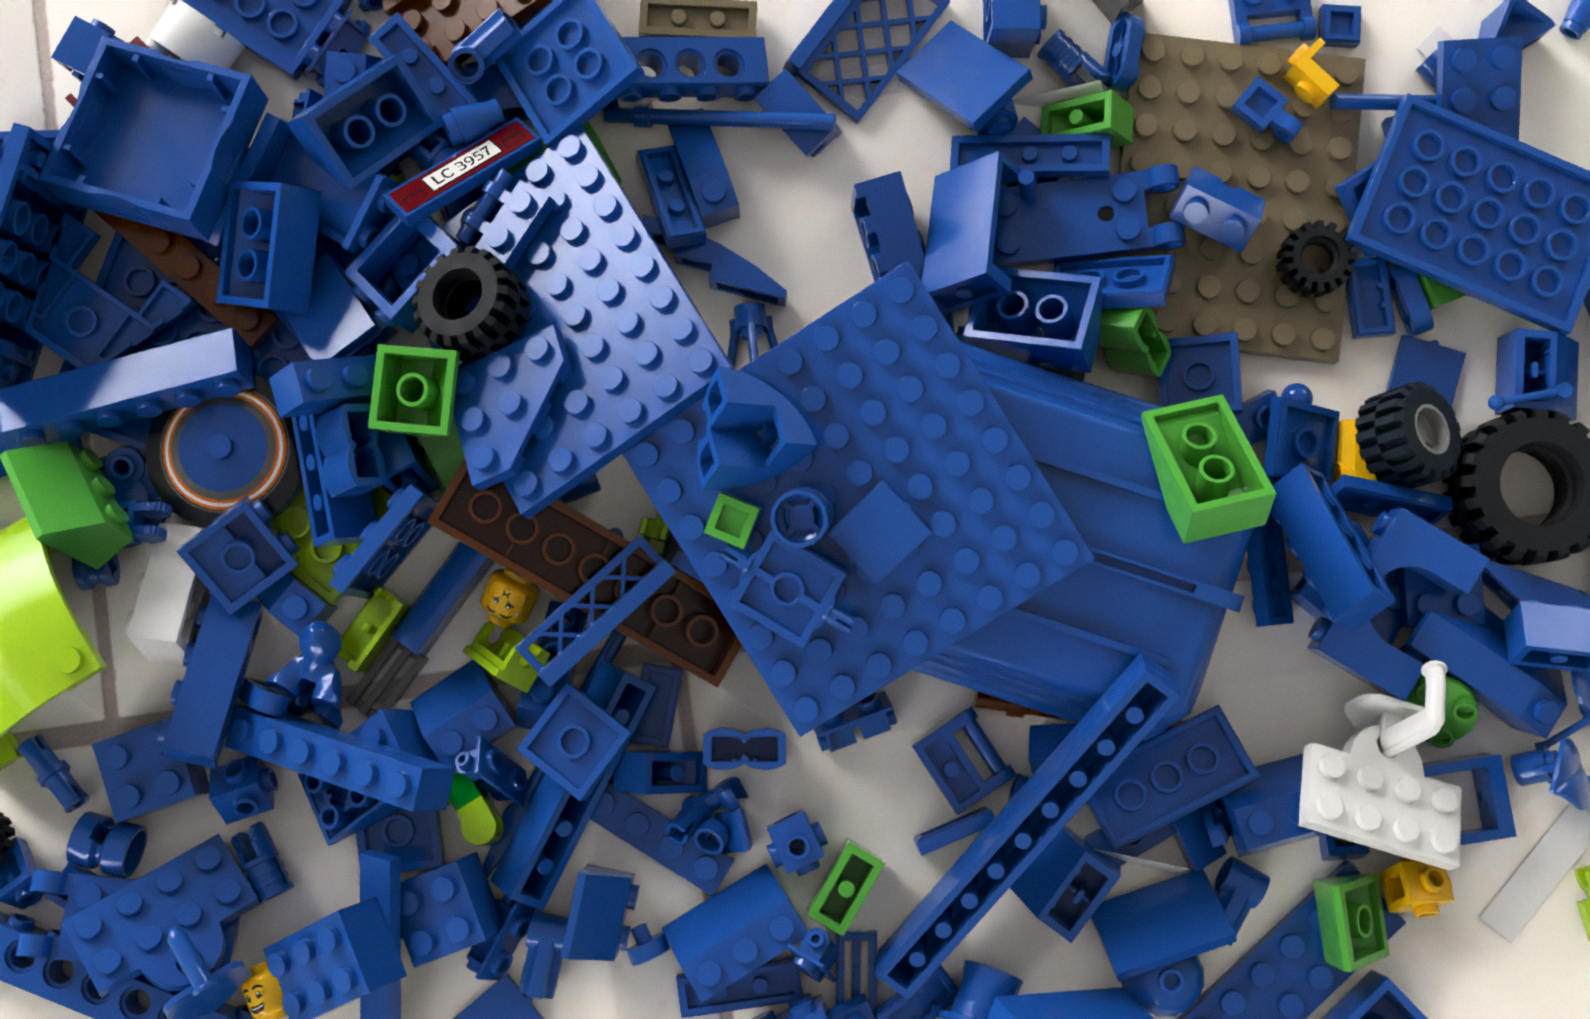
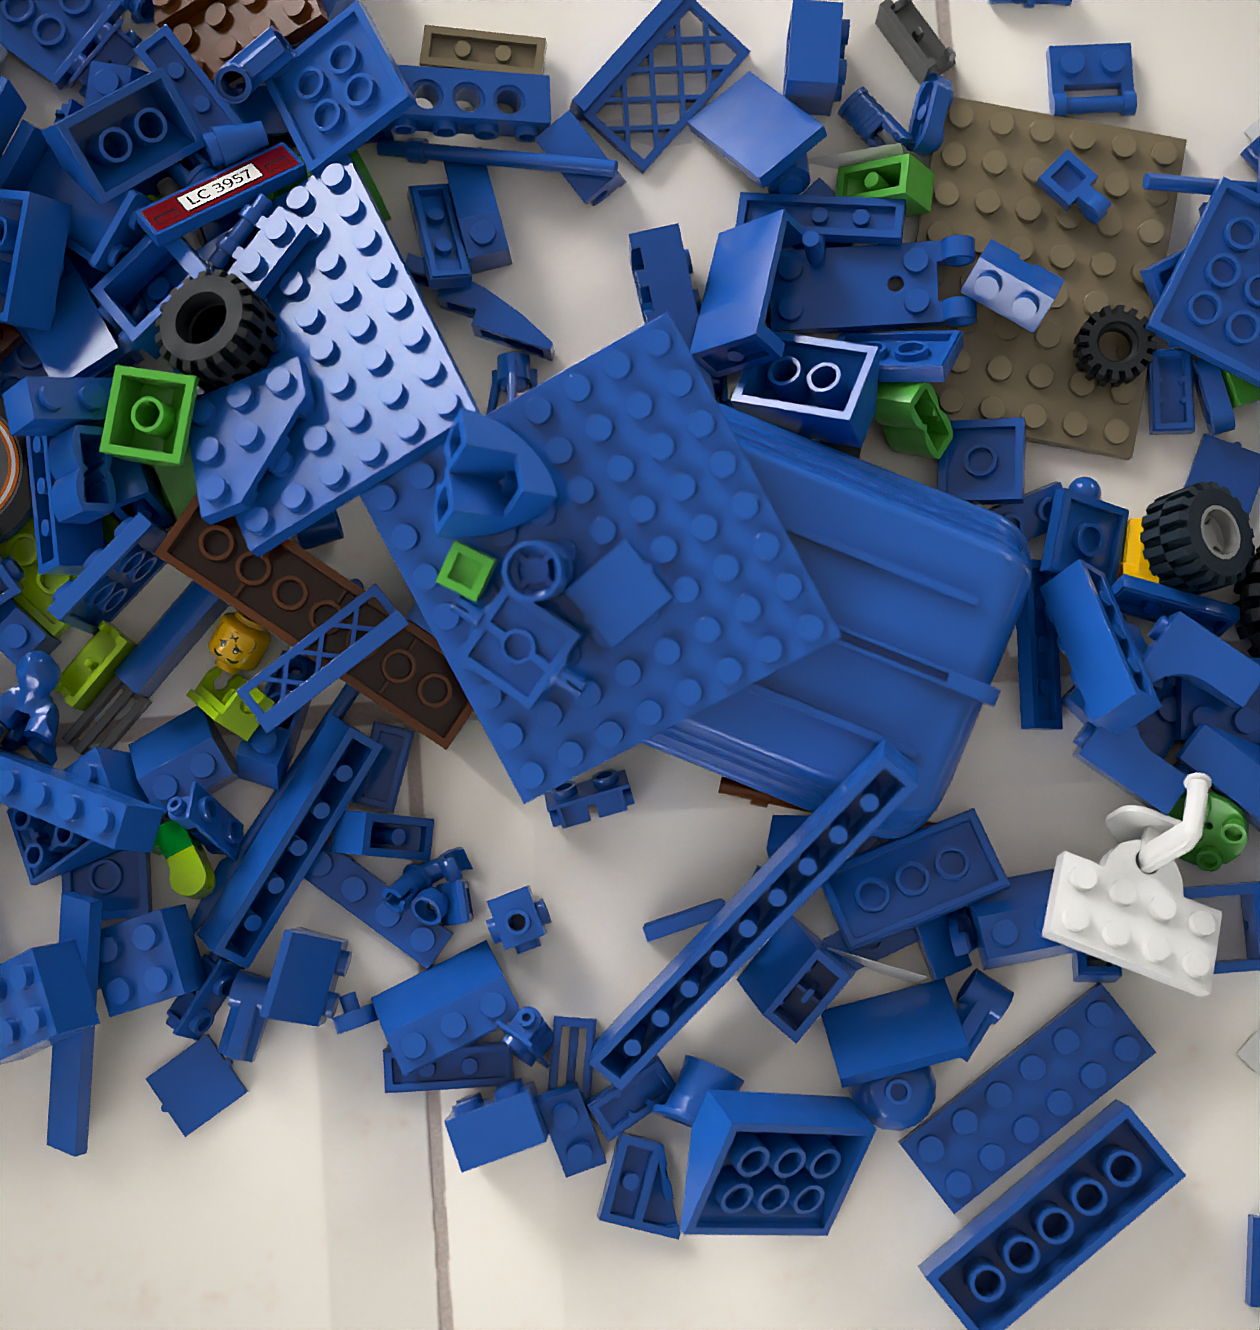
camera: 15 degrees right, 0 degrees up
blue plate [516,682,635,801] -> none
lime plate [638,512,672,557] -> none
blue brick [703,727,786,770] -> none
bright green brick [807,838,885,937] -> none
blue plate [911,706,1016,815] -> none
bright green slope [1141,394,1276,544] -> none
yellow bracket [1282,38,1339,109] -> none
bright green slope [1313,872,1390,972] -> none
blue tile [1318,4,1361,48] -> none
yellow brick [1378,857,1455,918] -> none

